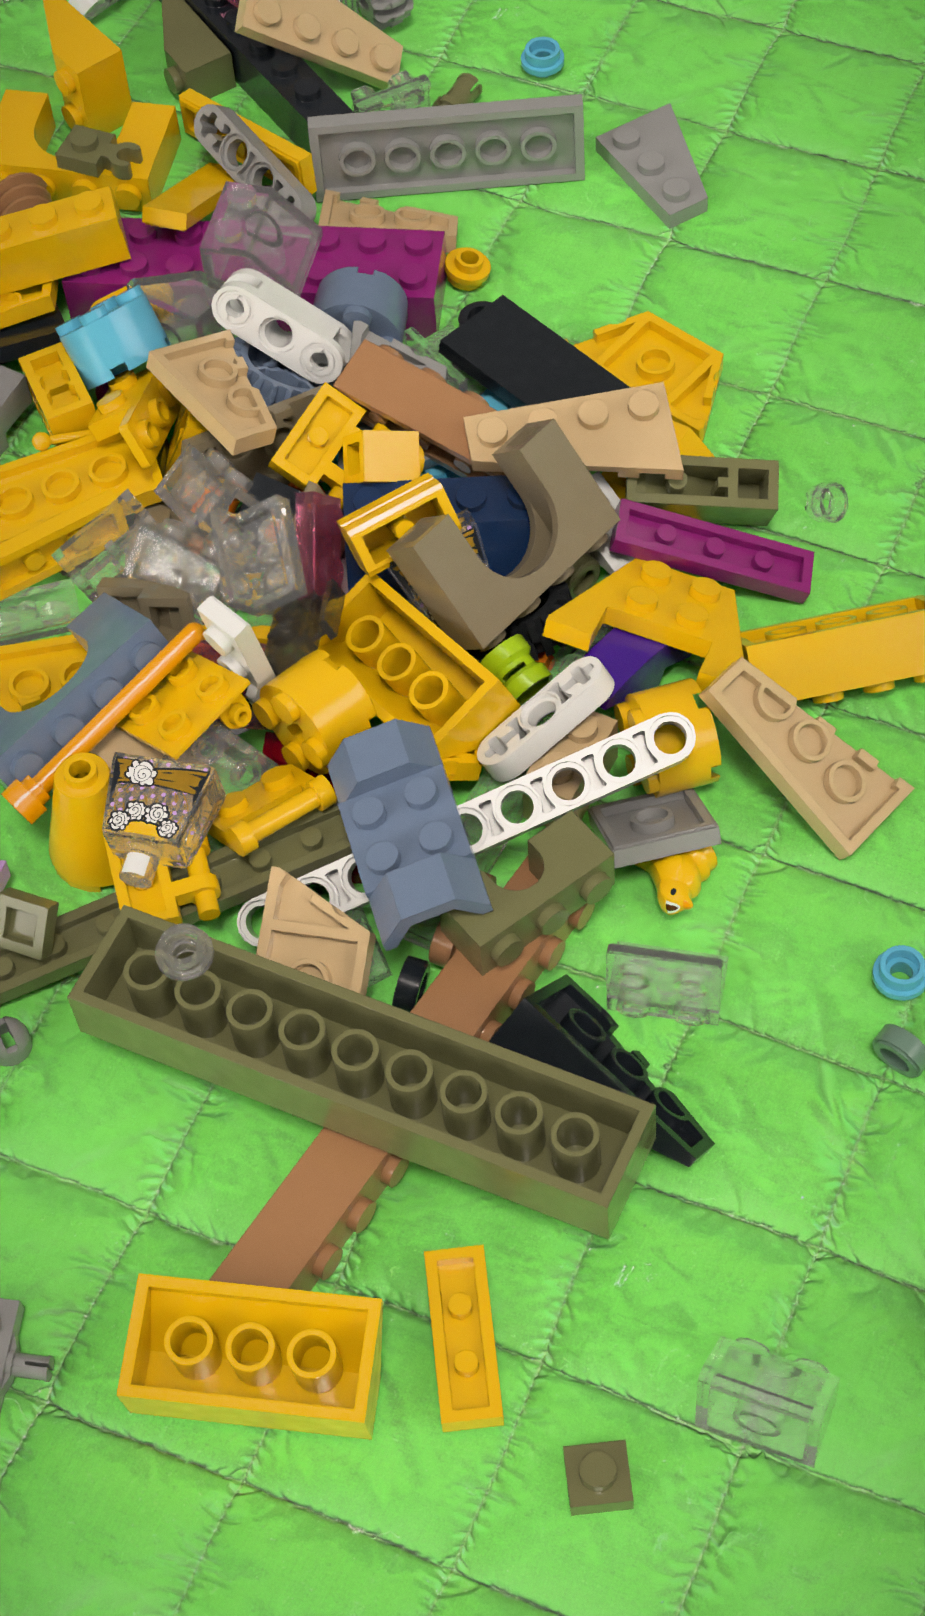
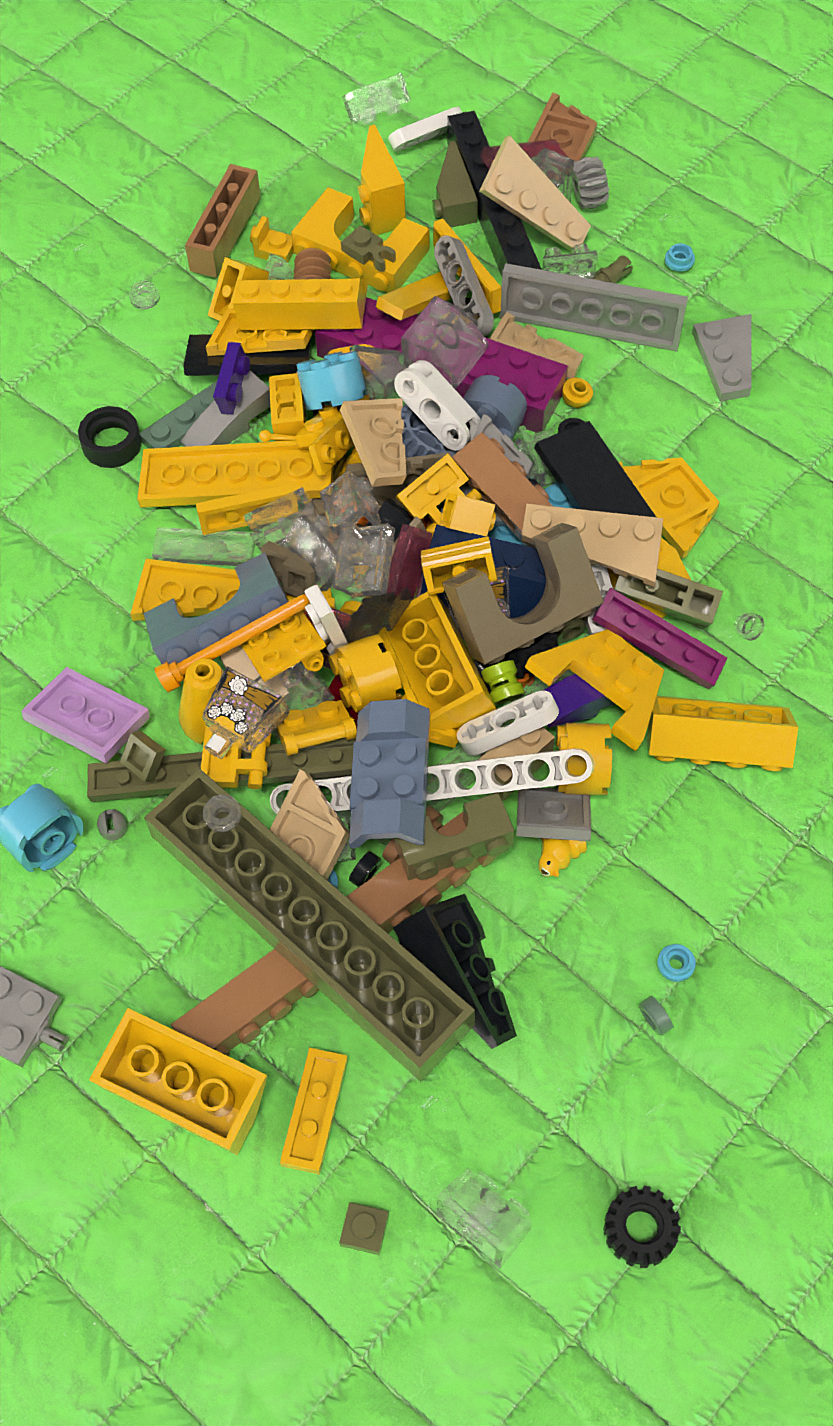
camera: 15 degrees right, 5 degrees up
clear bracket [606,941,728,1026] -> none
tan wing [698,657,915,860] -> none

